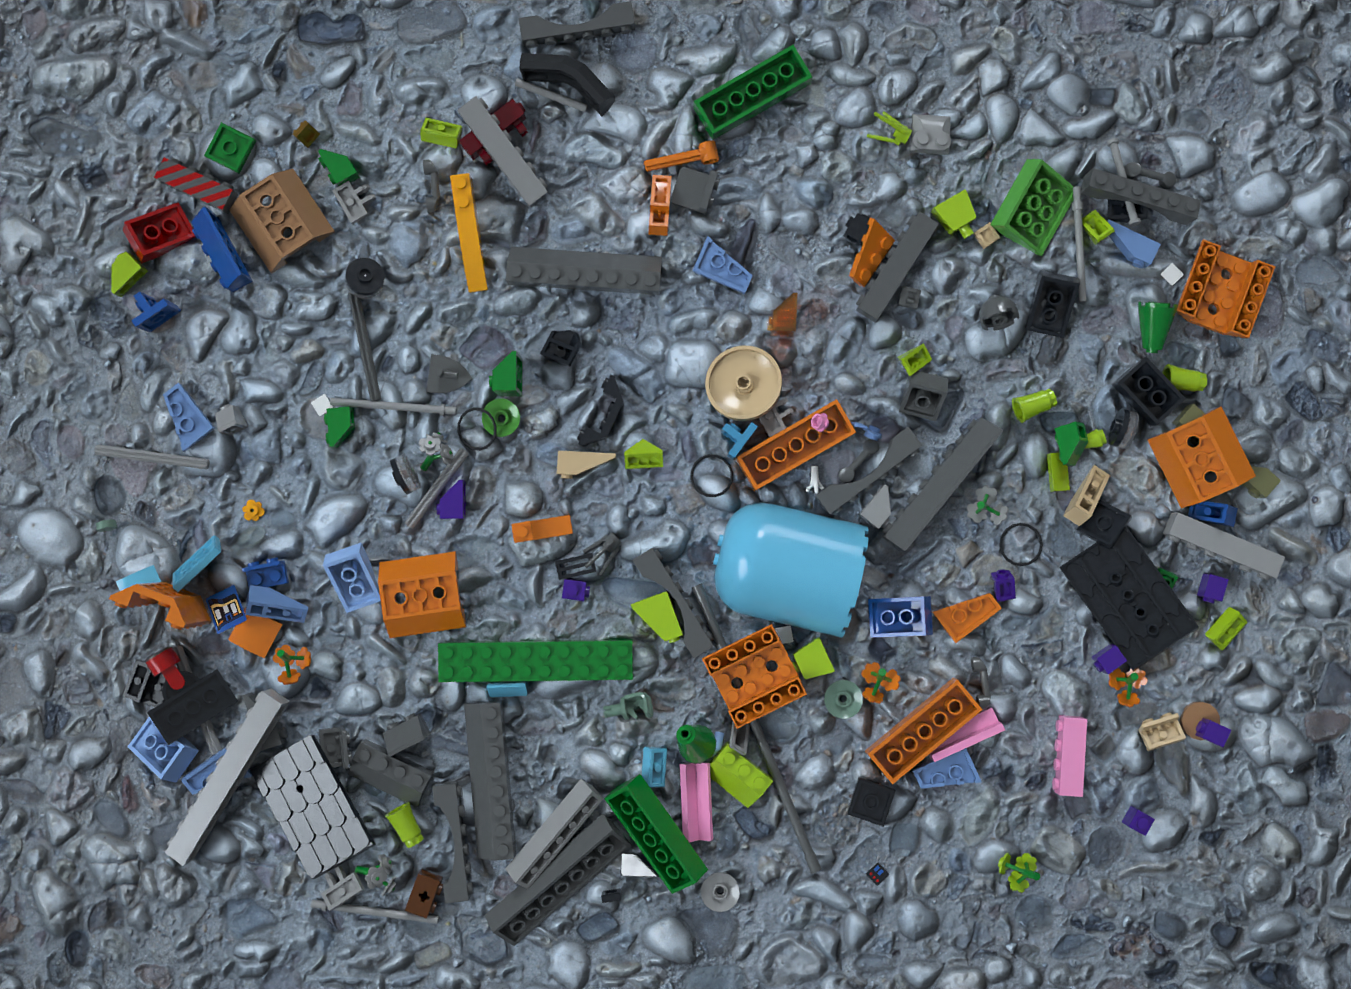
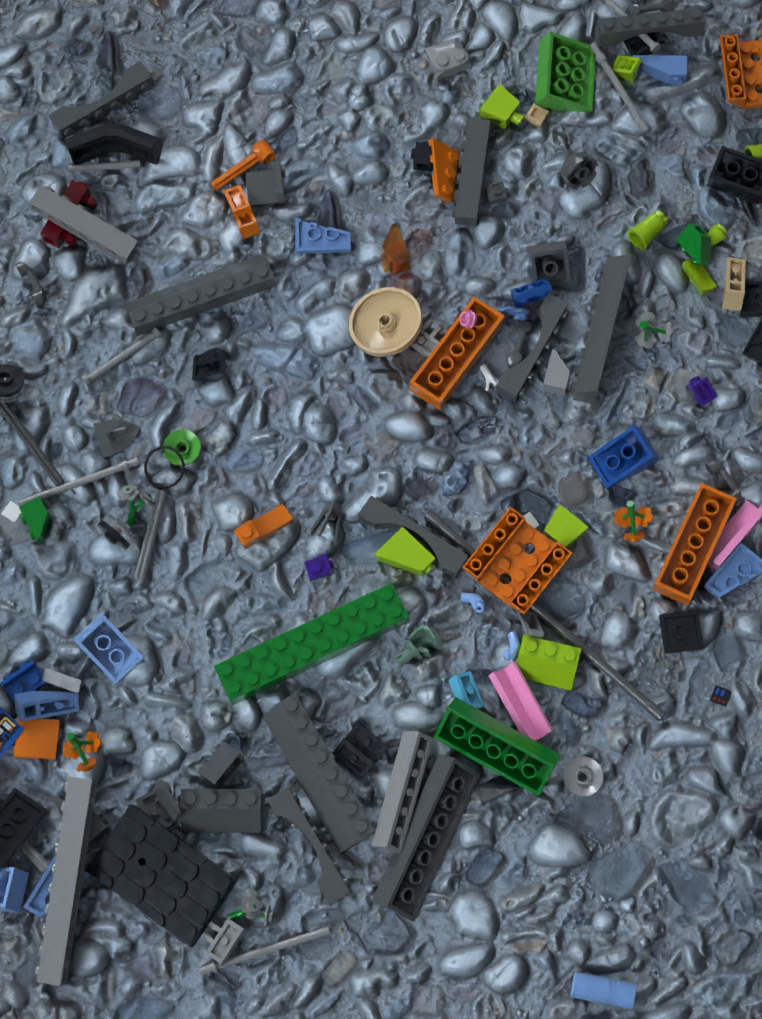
camera: 20 degrees left, 15 degrees down
orange slope [378,551,466,638] -> none
lime plant [385,802,424,848] -> none
reddish brown brick [405,869,443,919] -> none
lime slope [420,118,462,149] -> none
dark purple slope [437,480,466,519] -> none
light orange slope [450,173,488,293] -> none
medium azure slope [487,681,528,697] -> none
green slope [489,351,523,397] -> none
black tile [555,553,597,580] -> none
tan slope [557,451,616,479] -> none
black slope [577,375,624,447] -> none
black tile [601,888,622,903] -> none
lime slope [624,439,663,469] -> none
green cone [676,725,716,764] -> none
black piece [690,454,733,497] -> none
green brick [693,44,813,140] -> none
medium azure cylinder [713,502,868,638] -> none
dark azure bracket [721,422,758,460] -> none
sand green dish [824,680,863,719] -> none
lime plant [867,112,912,146] -> none
lime slope [897,343,932,376] -> none
orange wing [932,593,1002,643] -> none
black piece [999,523,1043,566] -> none
black slope [1026,270,1080,338] -> none
black piece [1109,408,1139,449] -> none
green cone [1138,301,1178,353] -> none
white sticker [1161,263,1184,286] -> none
none -> slope [42,668,86,693]
none -> light grey bar [81,327,162,386]
none -> black slope [332,722,389,779]
none -> light blue arm [461,592,486,613]
none -> blue bracket [510,278,552,307]

